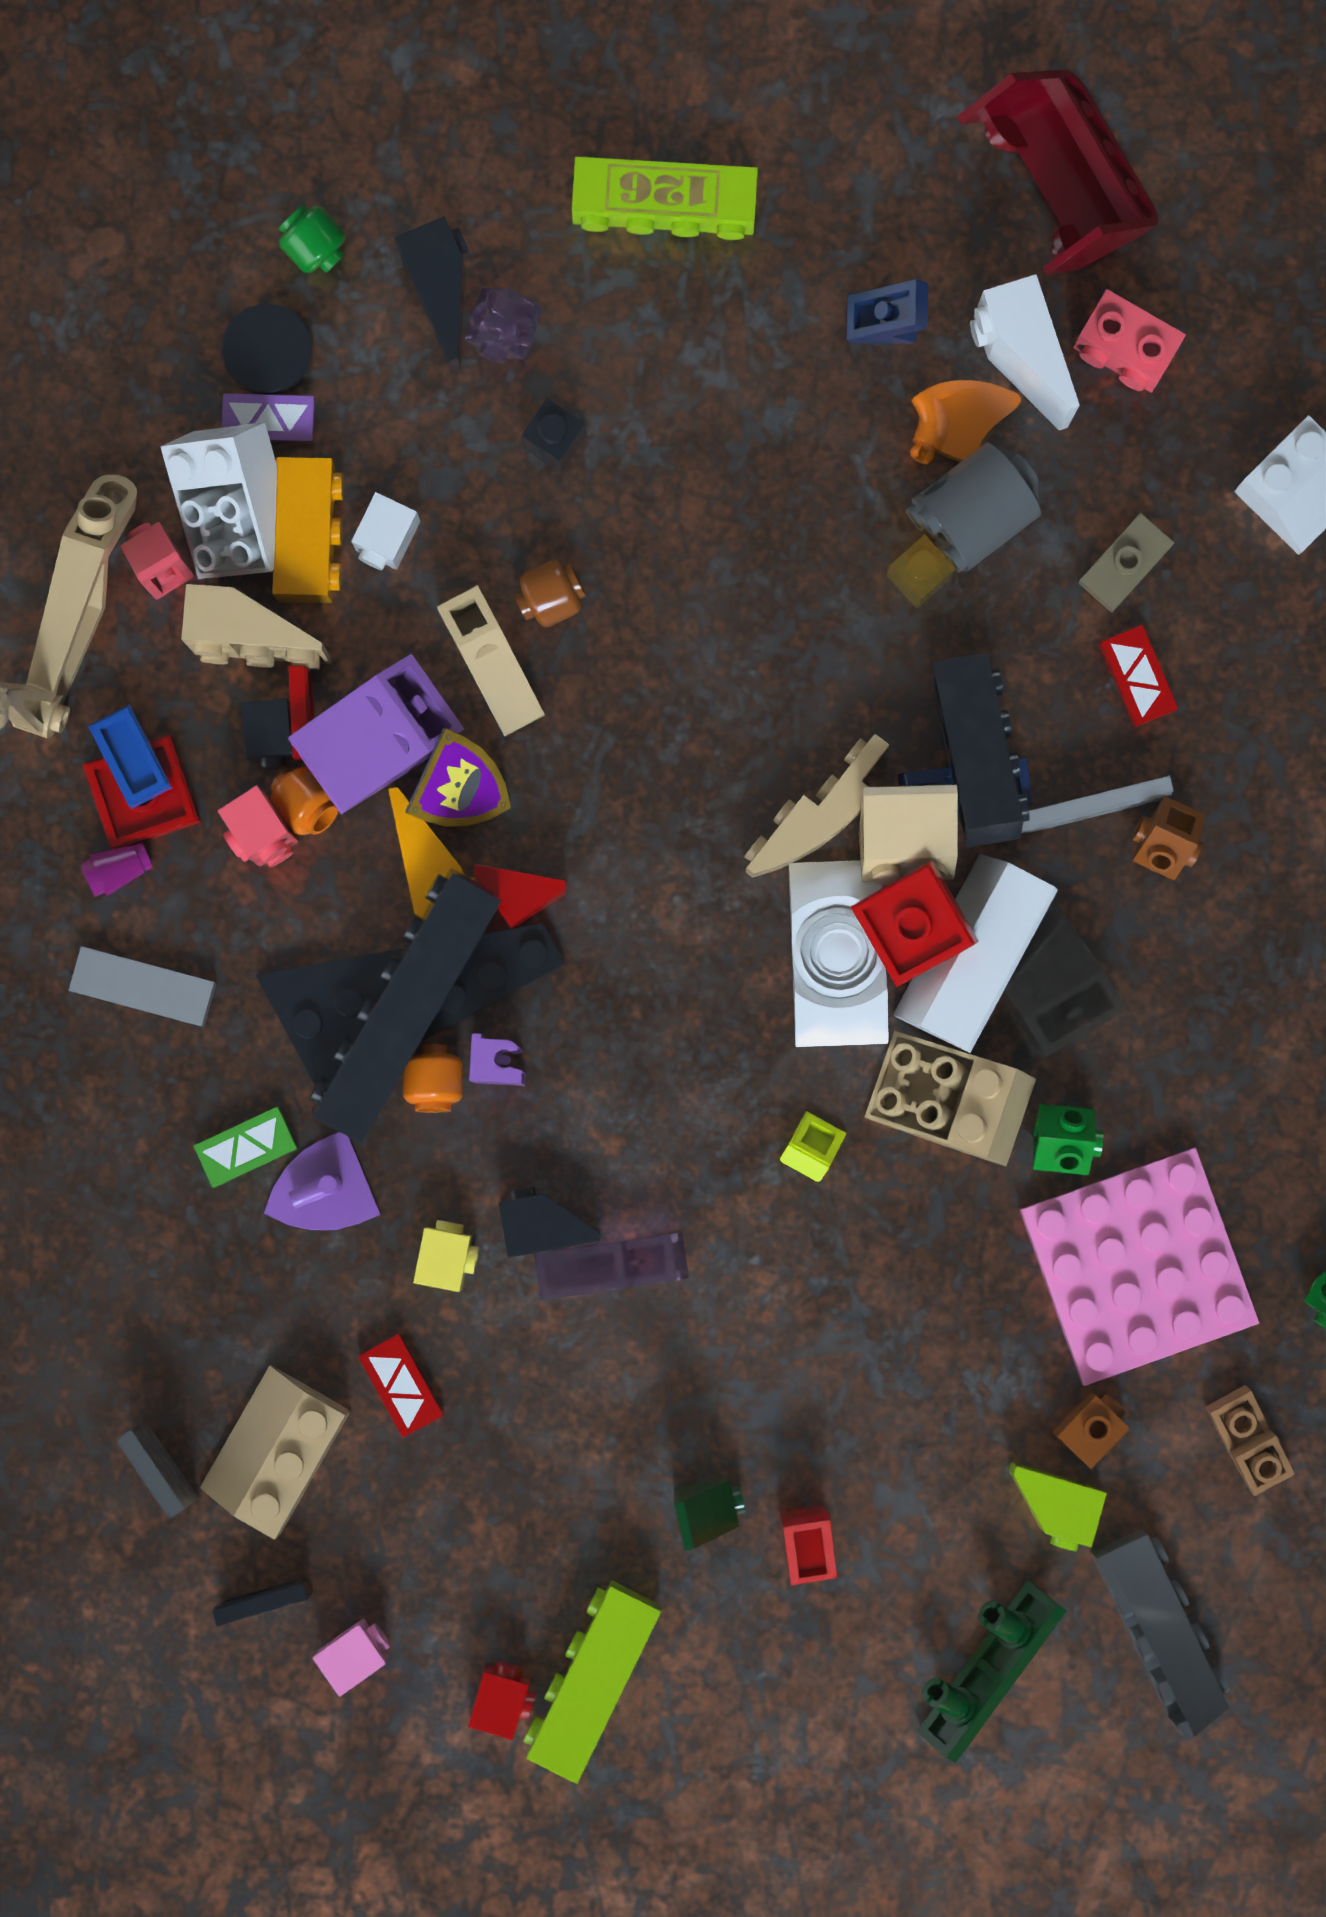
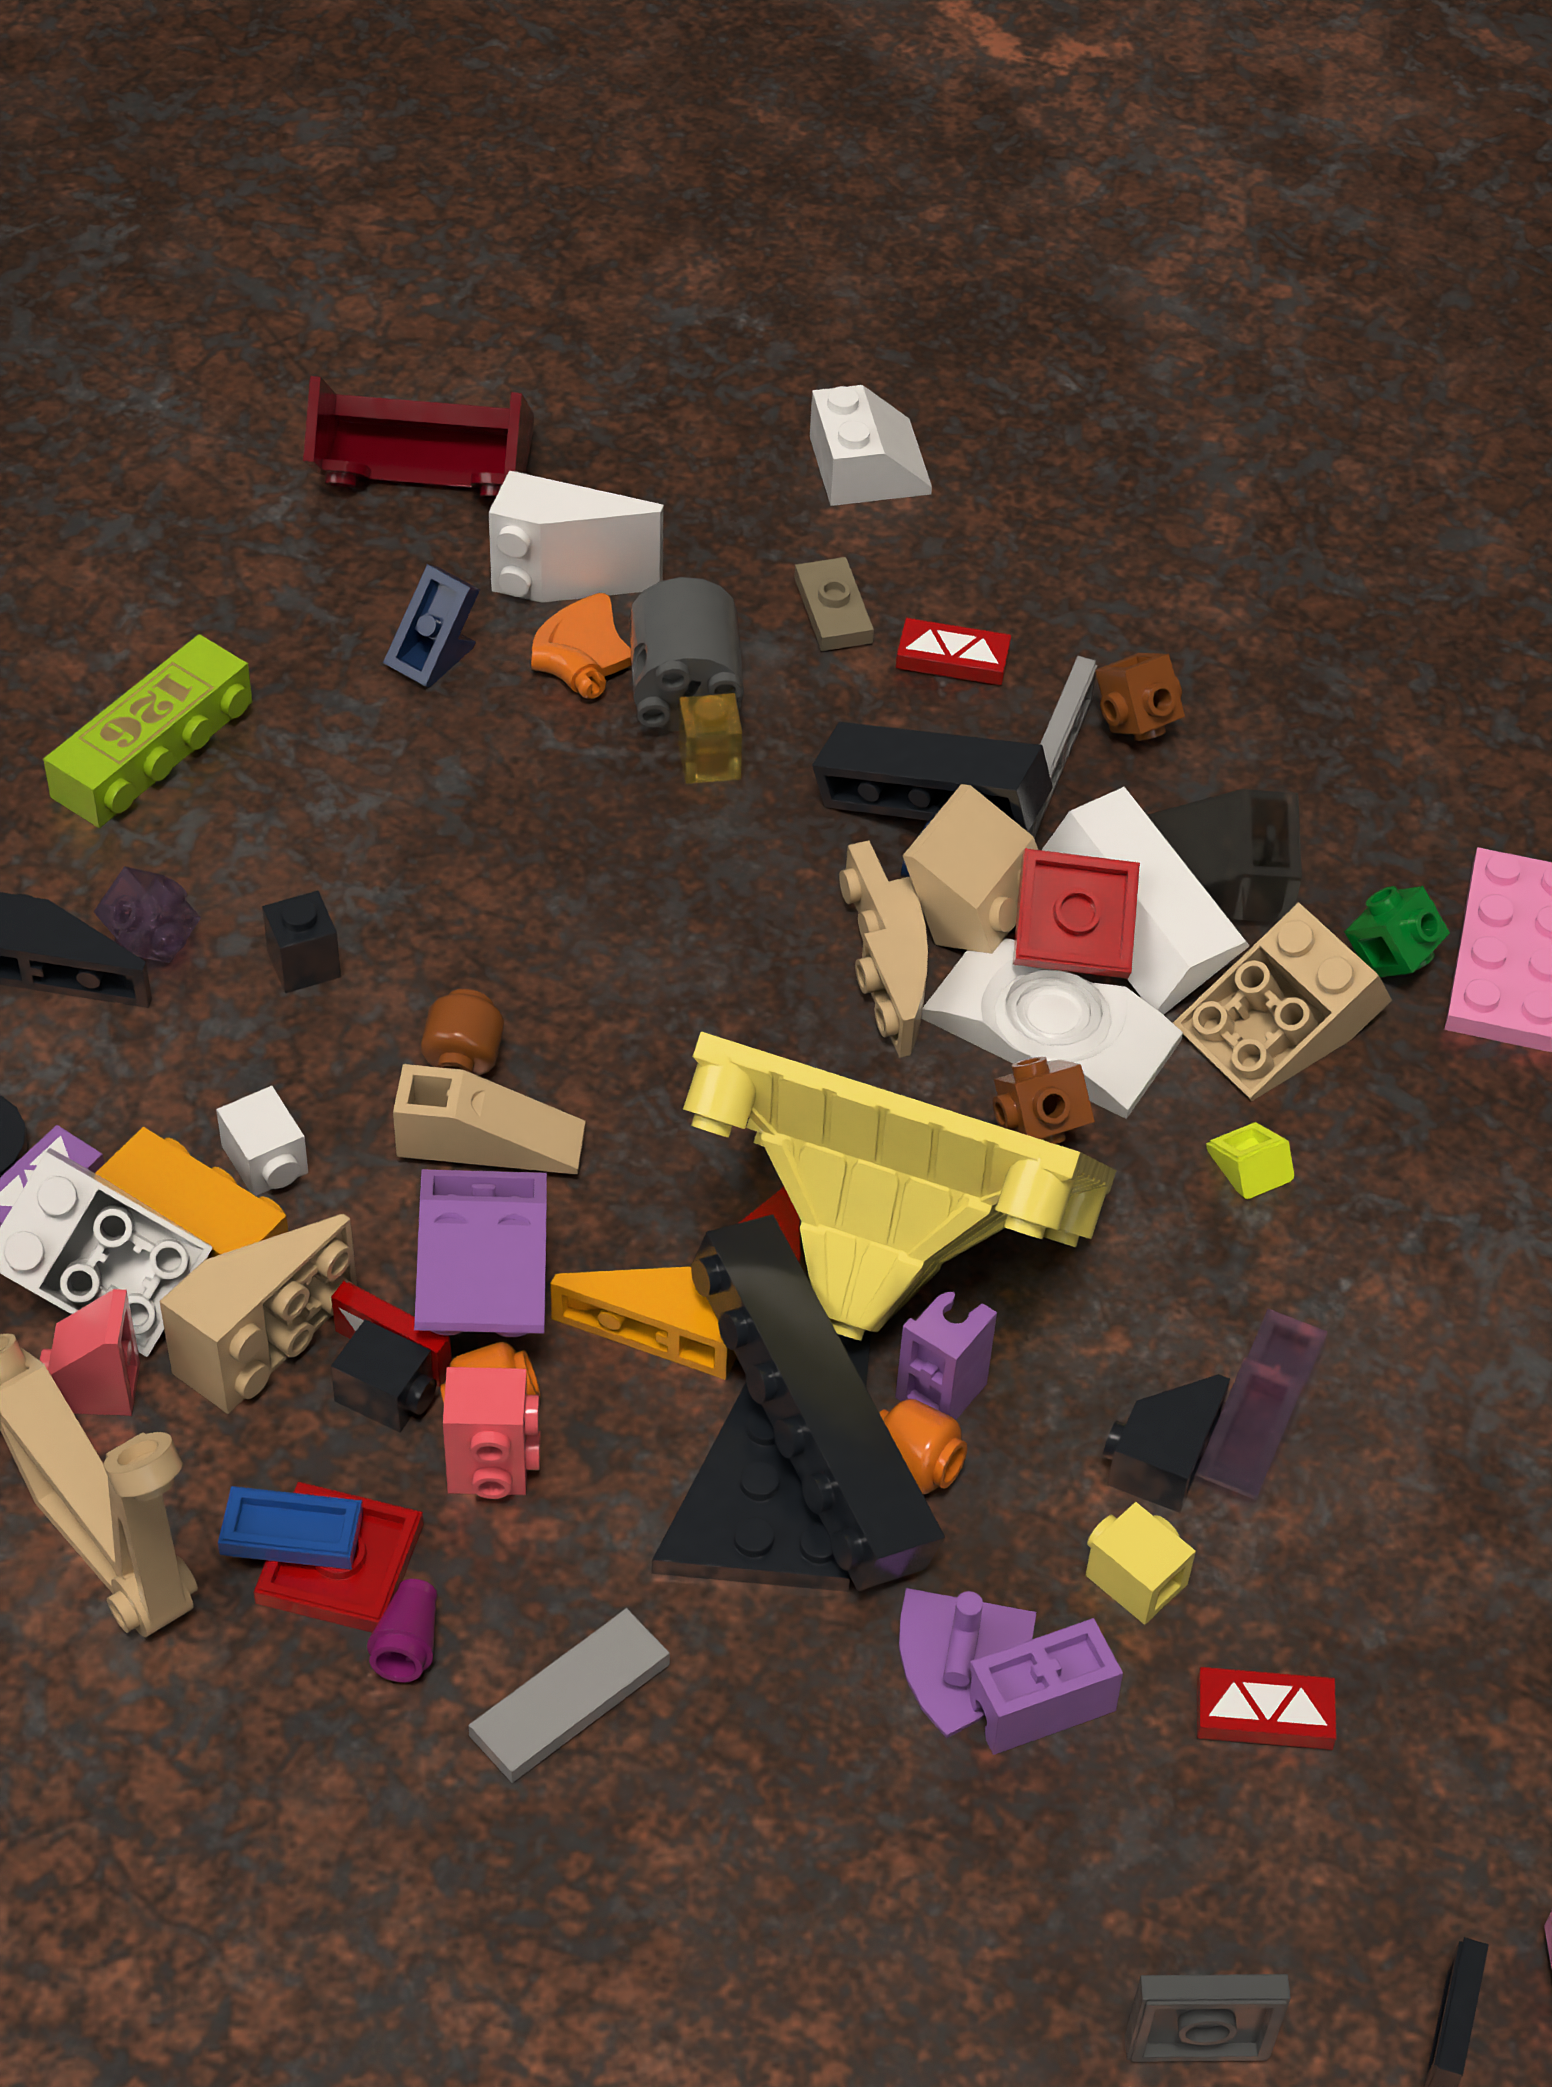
camera: 60 degrees left, 35 degrees down
bright green tile [194,1107,299,1188] -> none
tan slope [200,1365,351,1540] -> none
shield [405,728,511,827] -> none
coral brick [1073,289,1186,393] -> none
none -> light yellow piece [683,1032,1116,1340]
none -> medium lavender hinge [969,1618,1123,1755]
none -> dark orange brick [993,1057,1095,1144]

